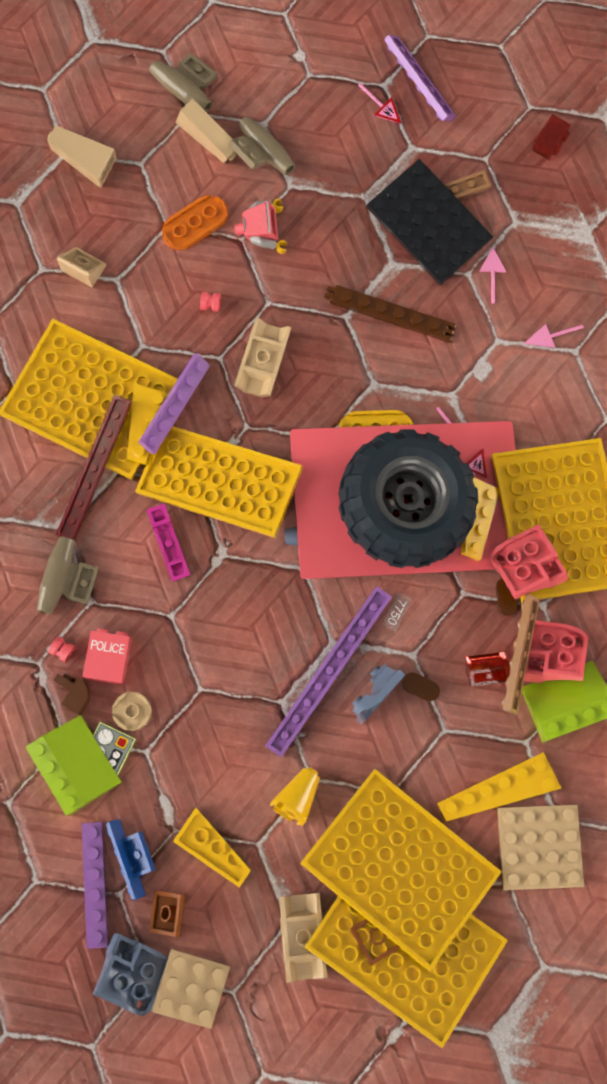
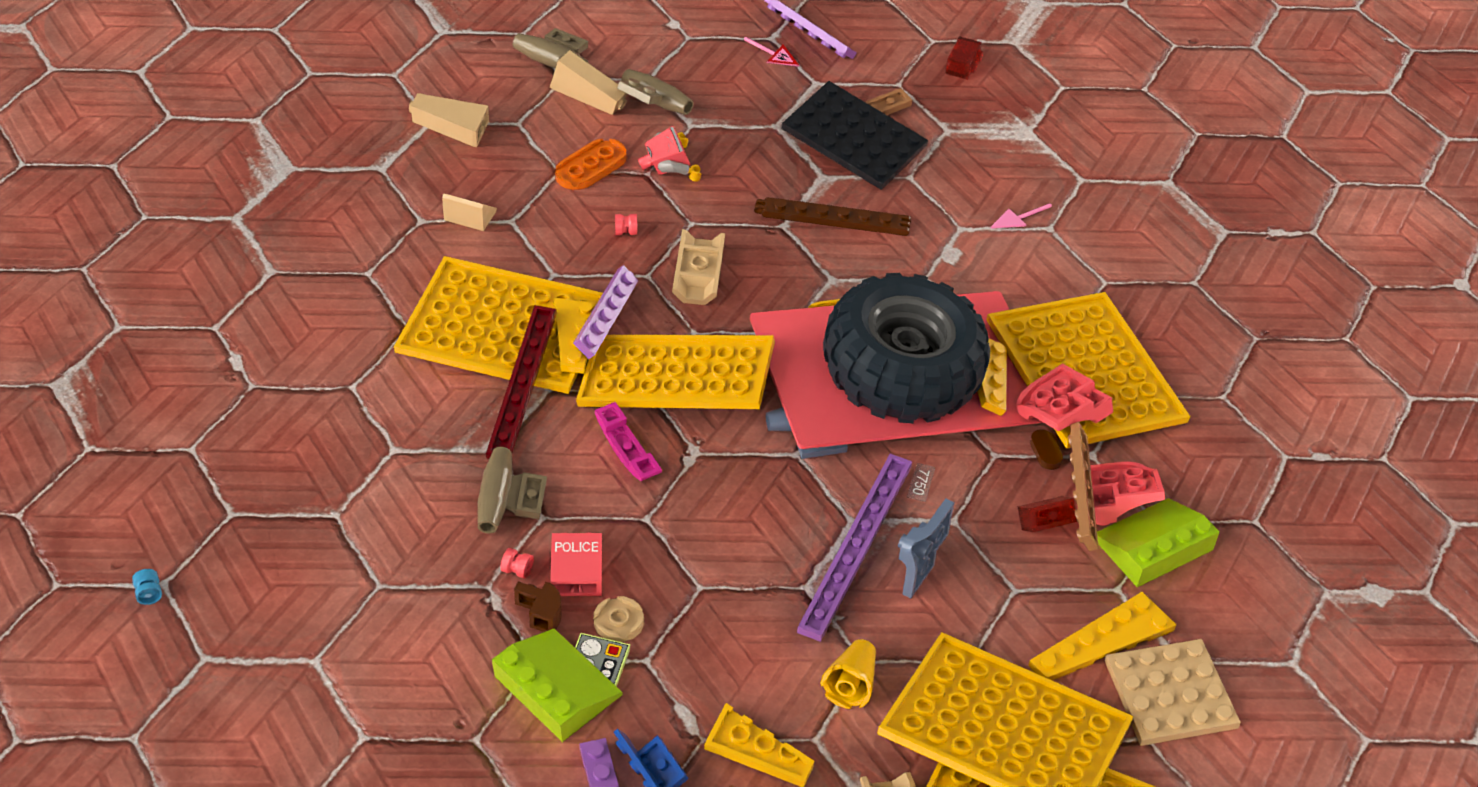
camera: 10 degrees left, 30 degrees down
reddish brown tile [402,672,440,701] -> none
bright pink piece [479,247,506,304] -> none

